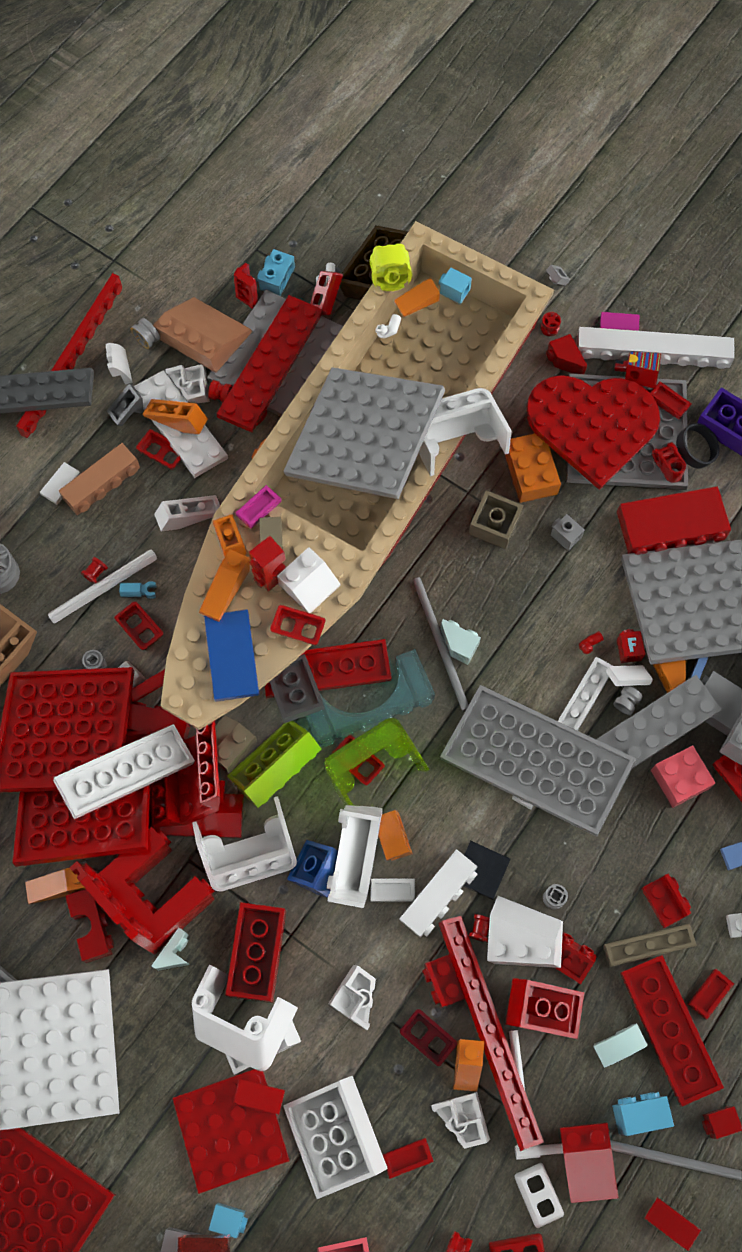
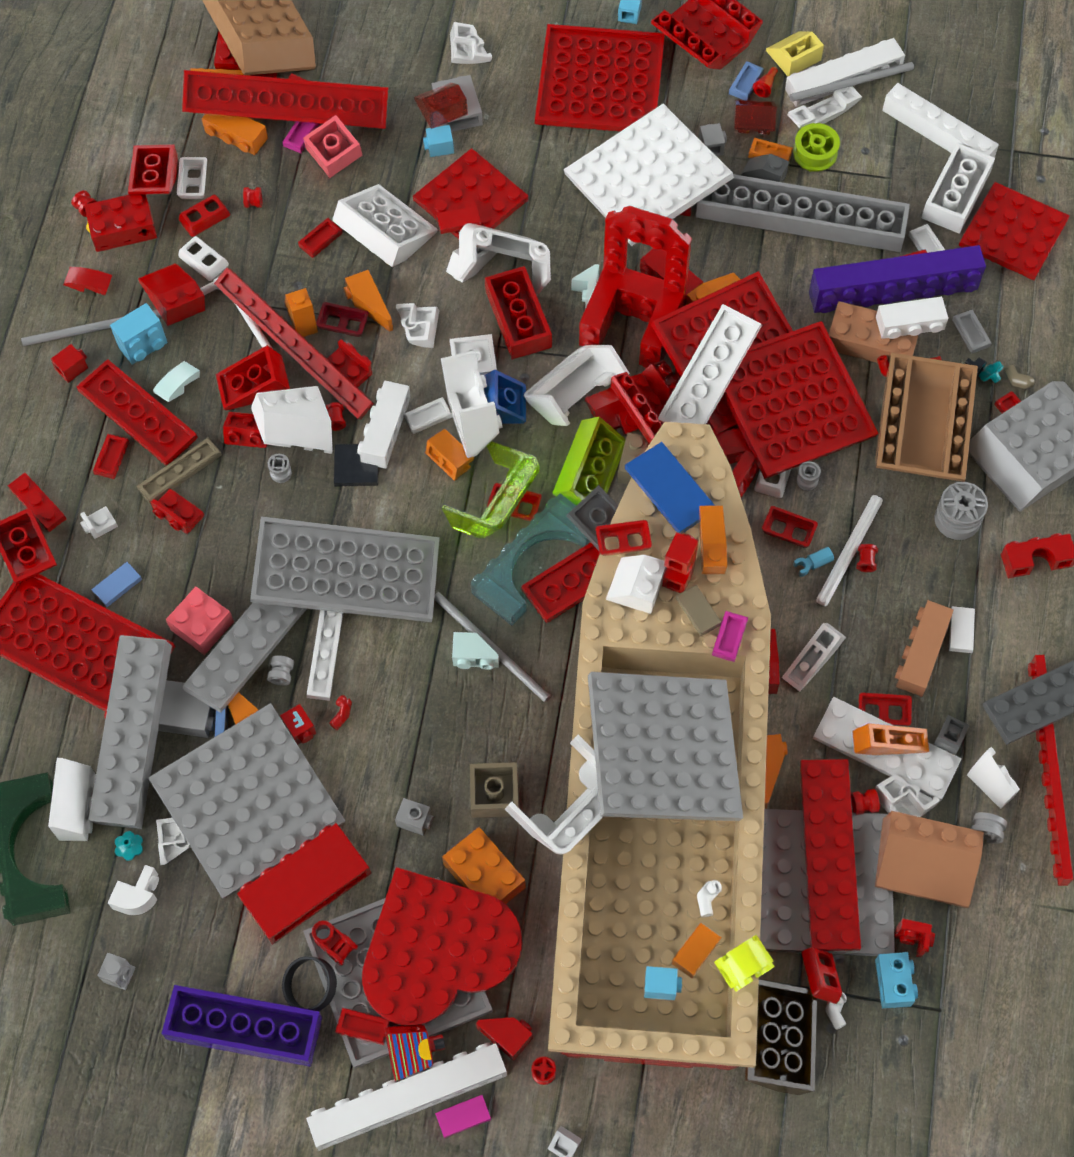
camera: 155 degrees right, 5 degrees down
orange slope [212,514,247,556] -> none
white slope [431,1092,490,1149] -> none
white tile [606,665,653,686] -> none
none -> orange slope [343,270,393,331]
none -> white plate [450,334,497,375]

